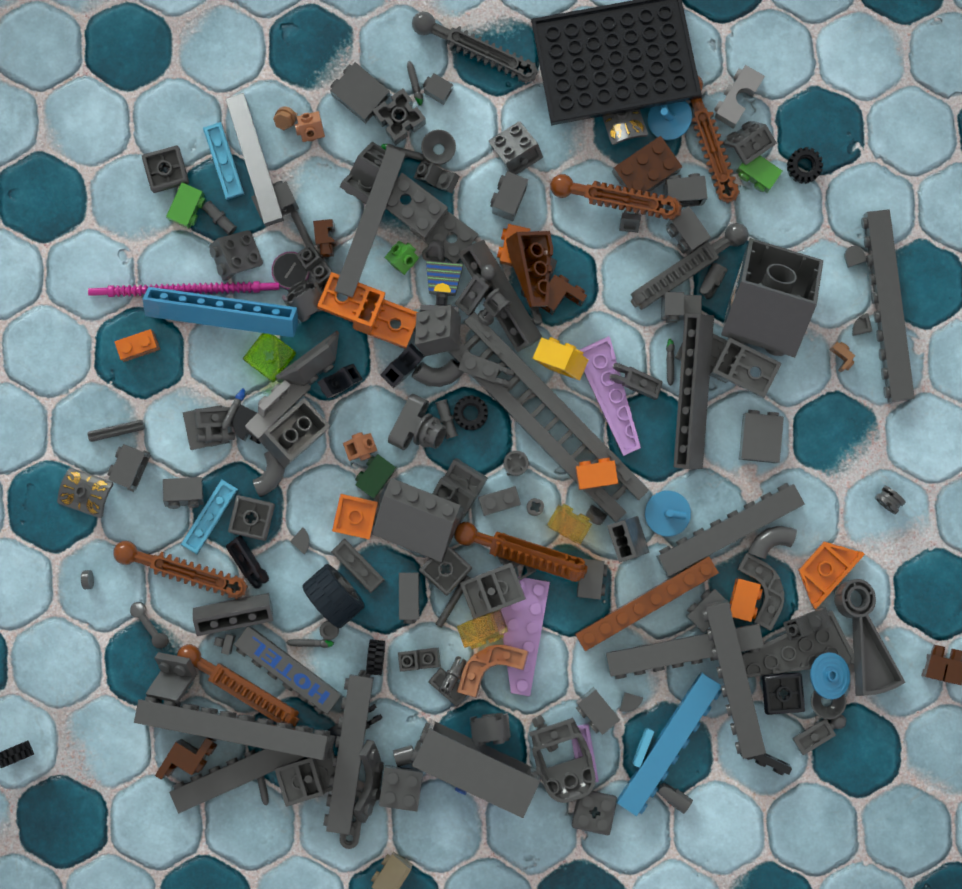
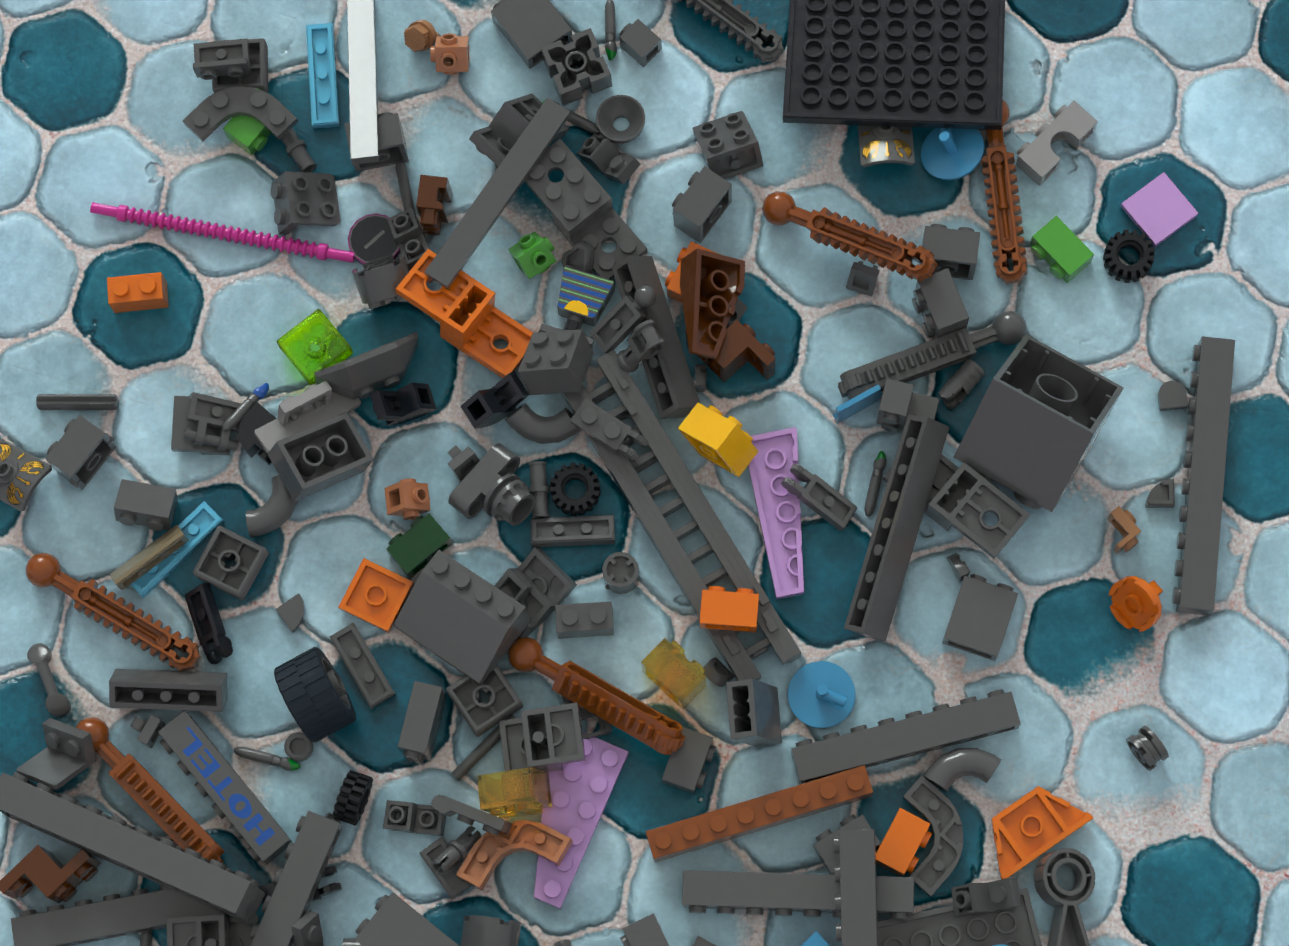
camera: 25 degrees right, 10 degrees down
dark azure brick [142,287,298,337] -> none
dark grey bush [526,498,544,516] -> none
reddish brown brick [612,136,682,195] -> none
dark grey bracket [723,121,777,165] -> none
none -> dark tan slope [110,525,188,590]
none -> dark grey plate [183,86,298,142]
none -> dark grey bracket [193,39,251,80]
none -> dark grey hinge [431,794,512,836]
none -> dark grey tile [447,446,480,482]
none -> dark grey tile [531,515,615,548]
none -> dark azure piece [833,385,882,424]
none -> dark grey tile [946,553,970,582]
none -> orange tile [1108,576,1163,632]
none -> lavender tile [1120,172,1198,248]

